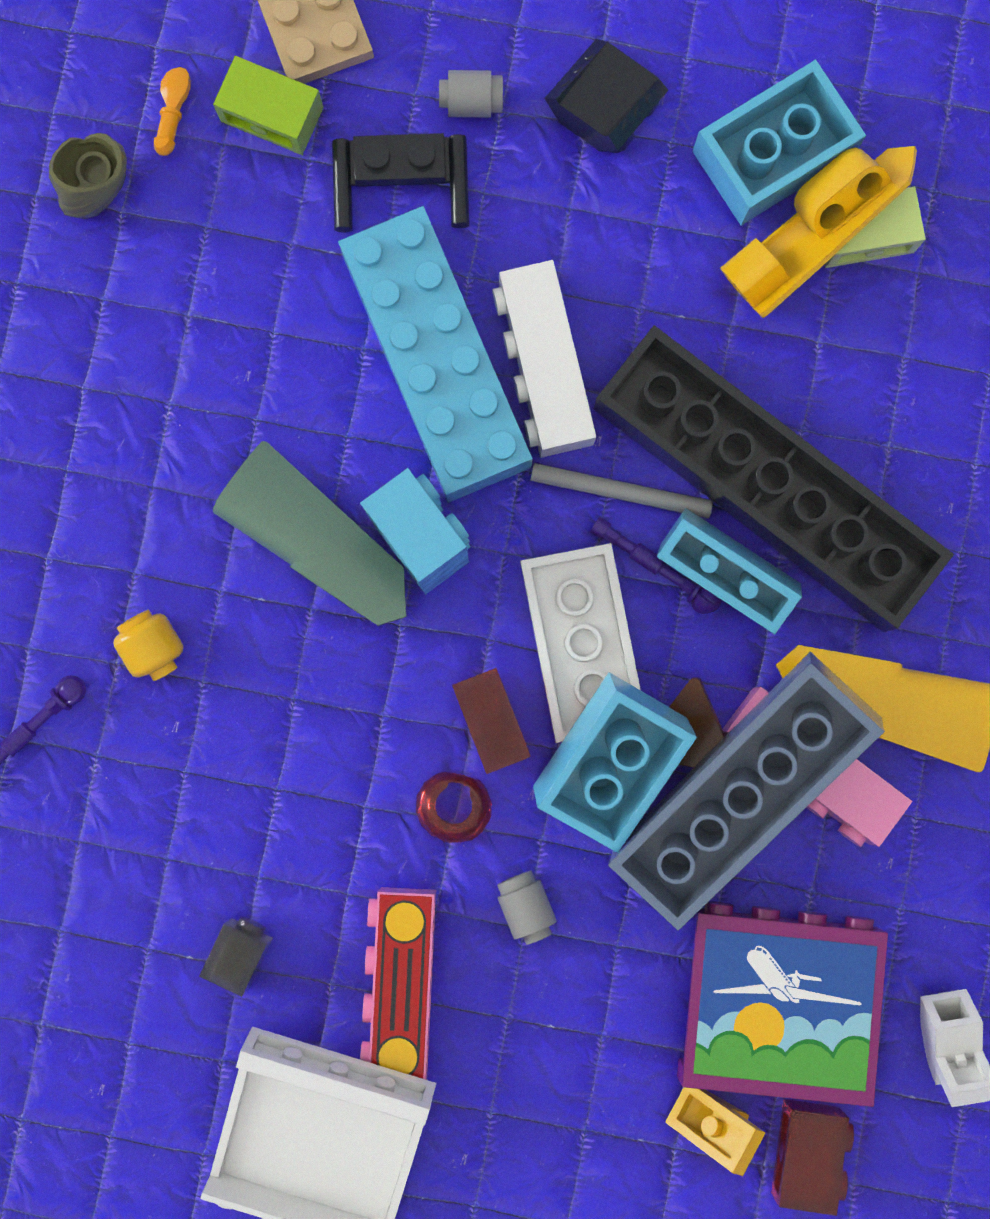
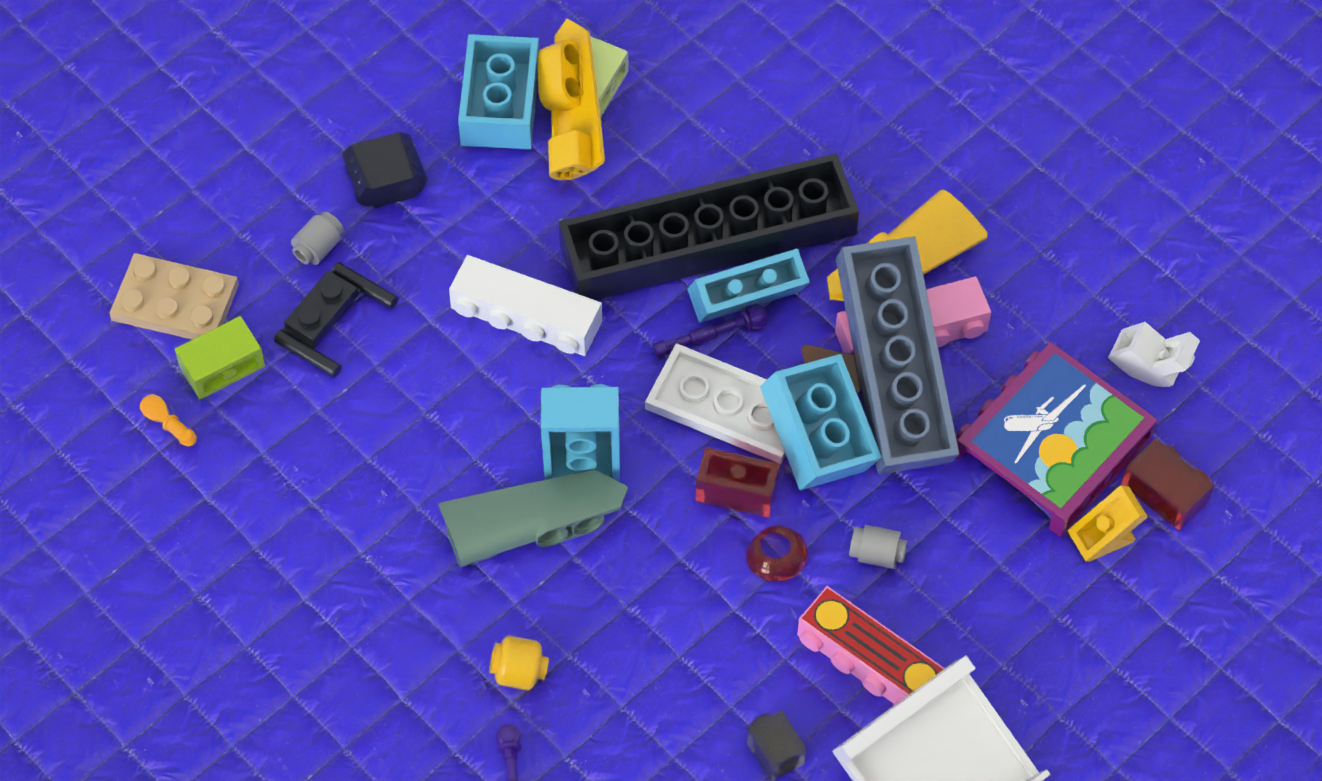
camera: 55 degrees left, 25 degrees down
olive hair [49,133,127,219] -> none
medium azure brick [338,206,532,503] -> none
light grey bar [530,463,713,519] -> none

